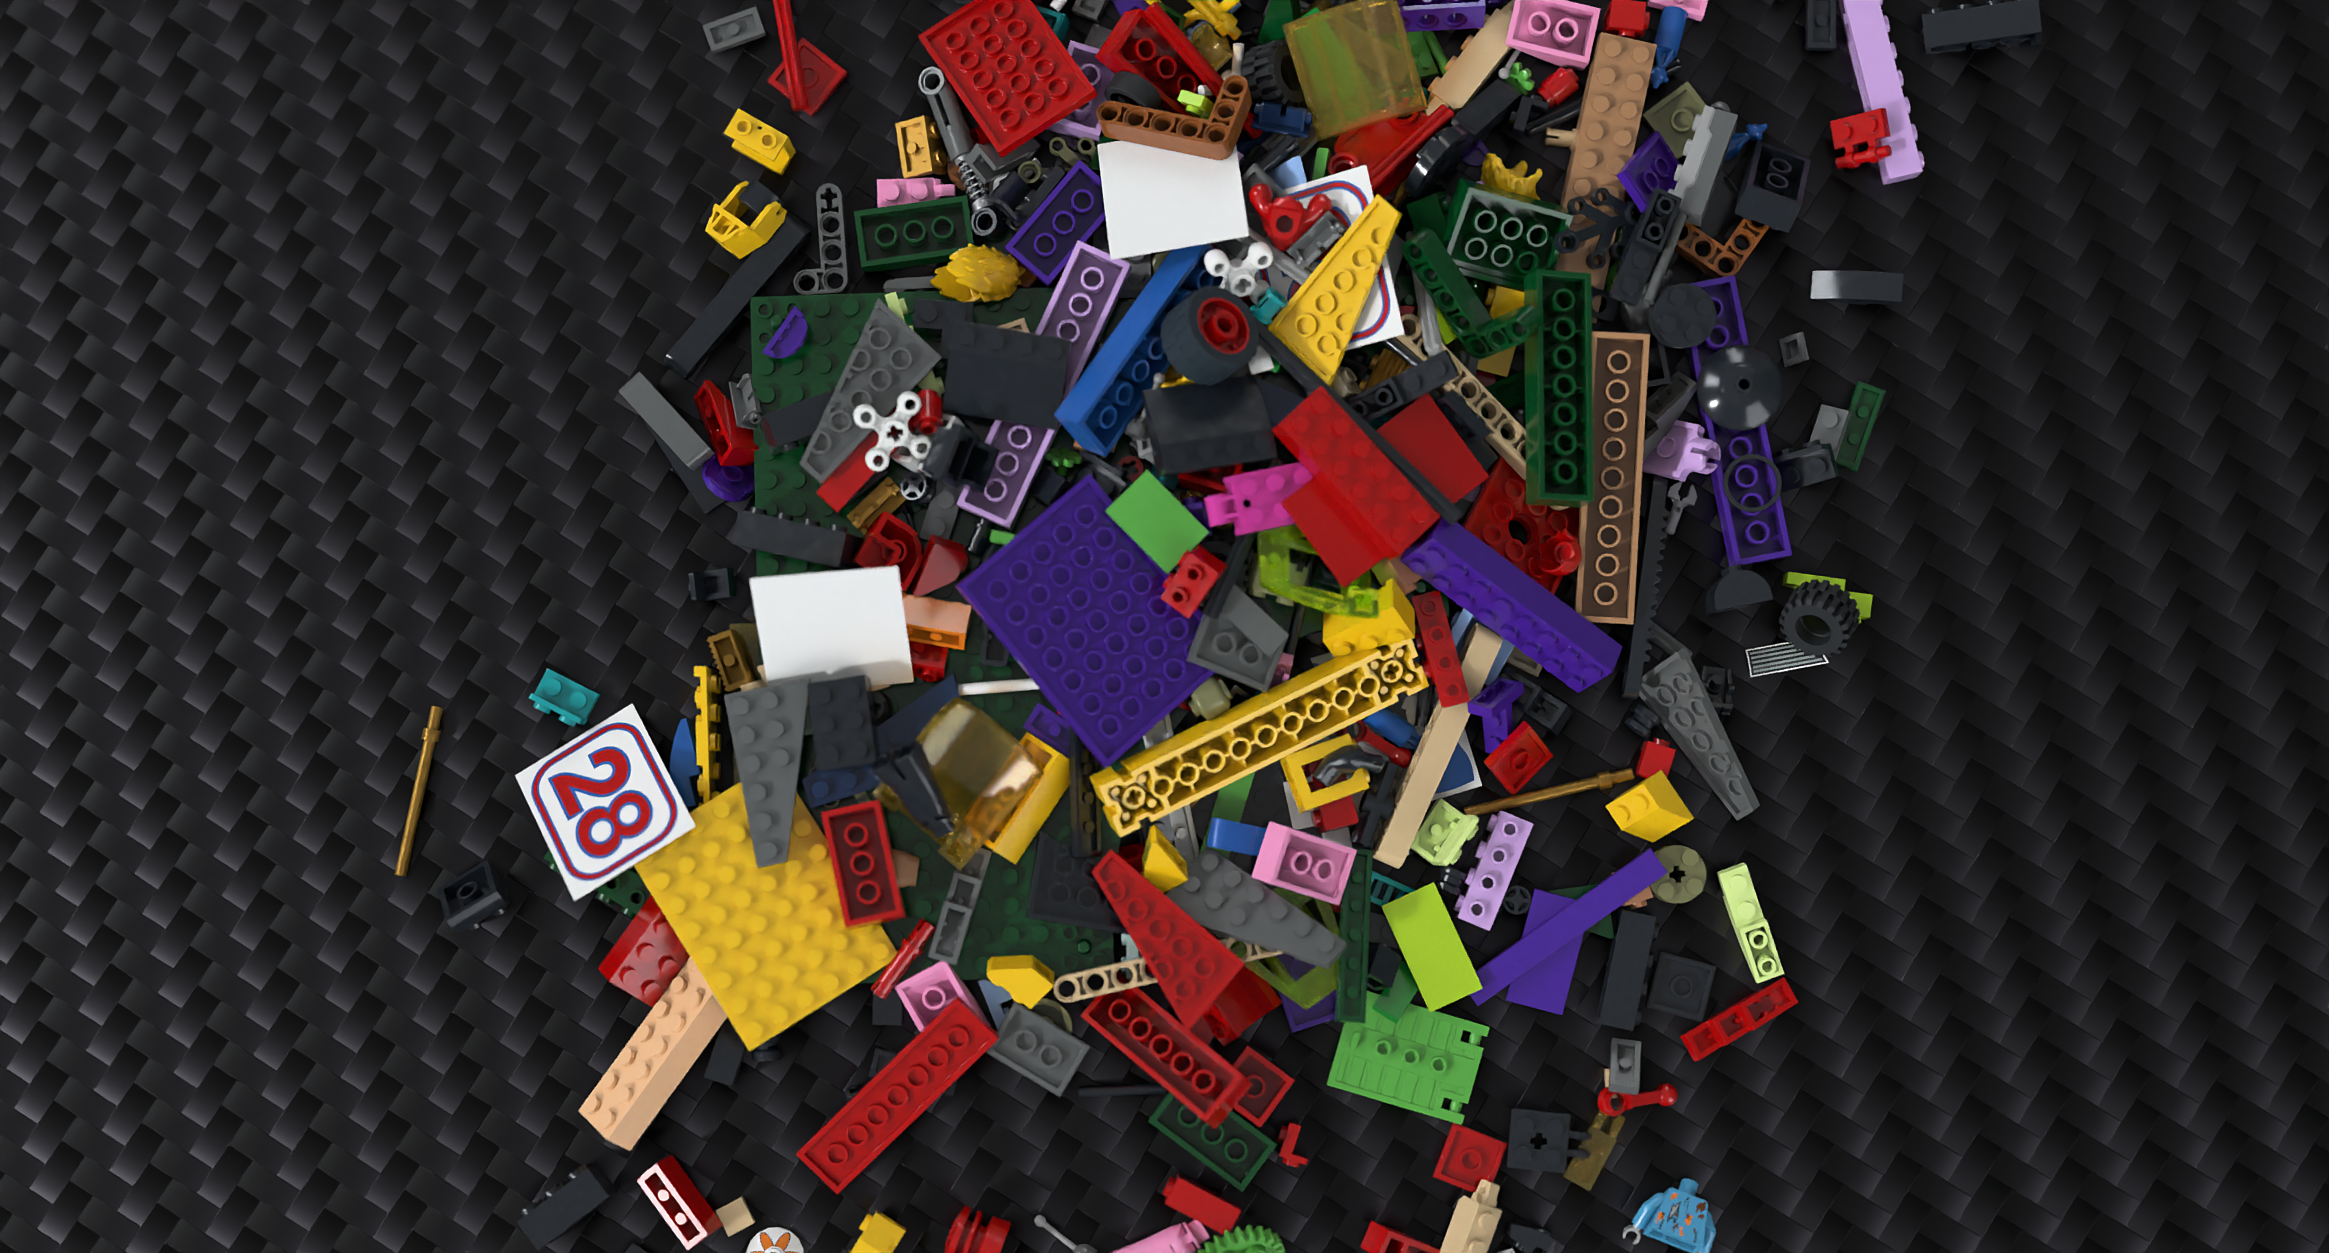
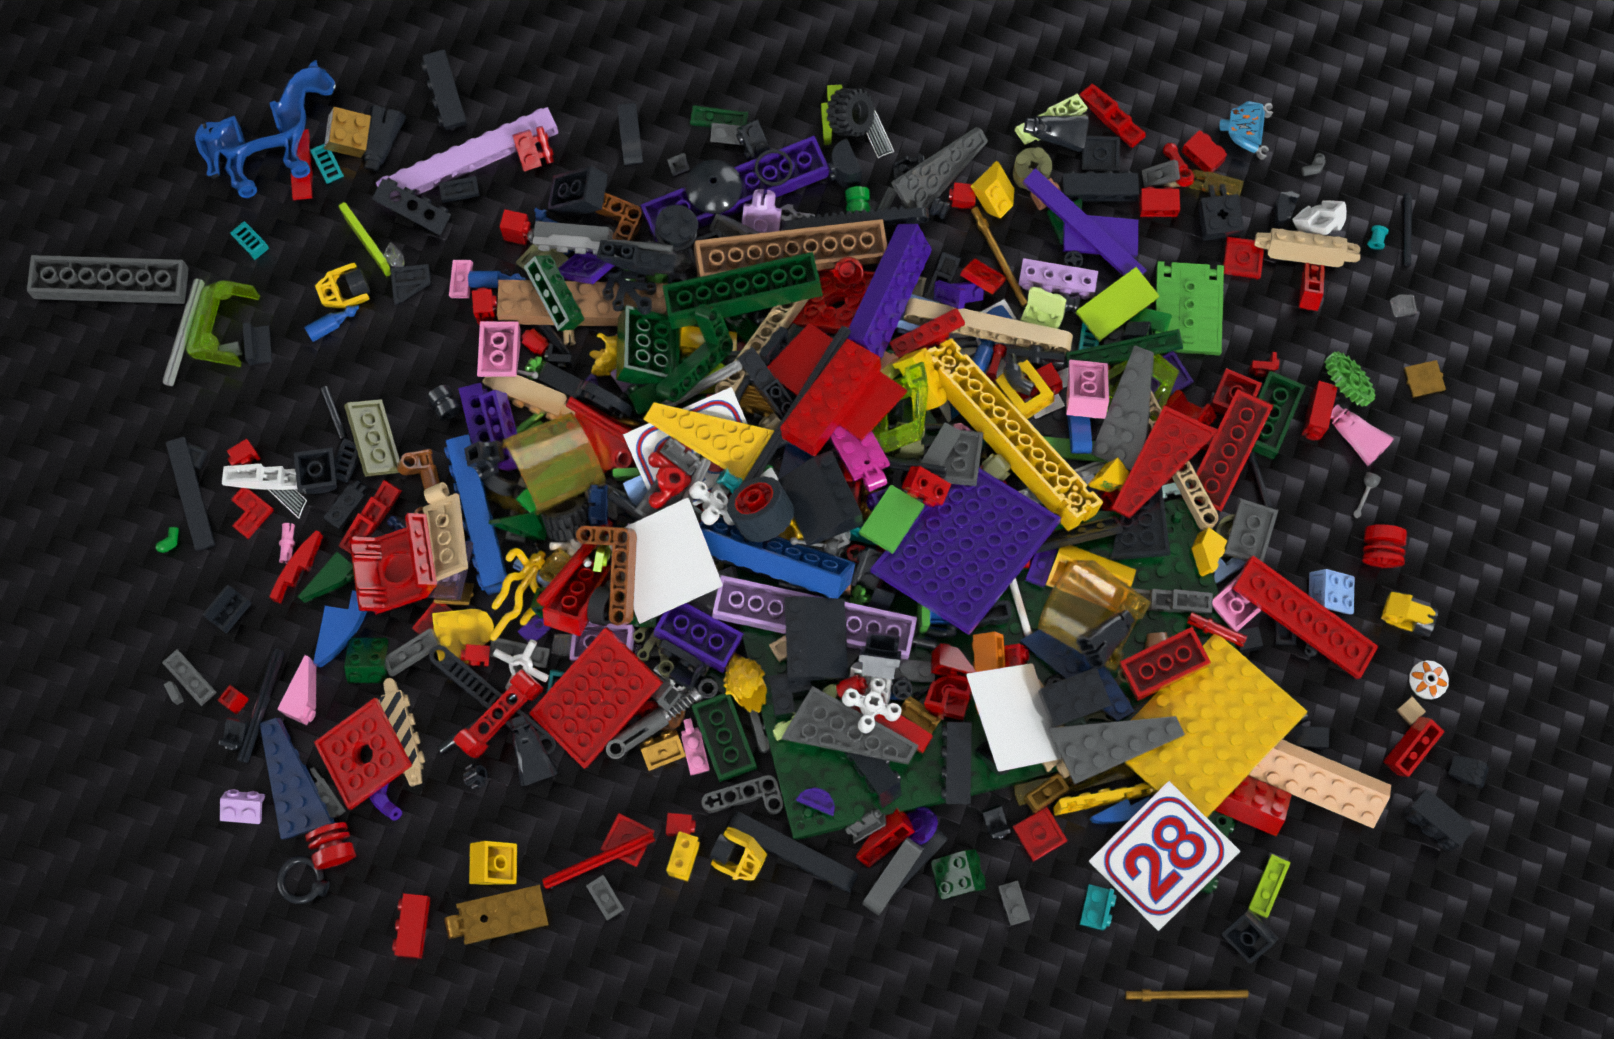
camera: 105 degrees left, 10 degrees down
none -> red brick [500,209,531,245]
none -> dark green brick [524,255,585,331]
none -> red brick [666,813,696,836]
none -> green wheel [845,186,870,214]
none -> dark green bracket [931,850,986,899]
none -> dark grey plate [998,881,1030,926]
none -> red tile [1012,807,1068,862]
none -> black piece [1023,115,1089,152]
none -> red brick [1139,187,1180,217]
none -> red brick [1182,130,1227,176]
none -> lime plate [1248,854,1290,918]
none -> light blue bracket [1309,569,1355,615]

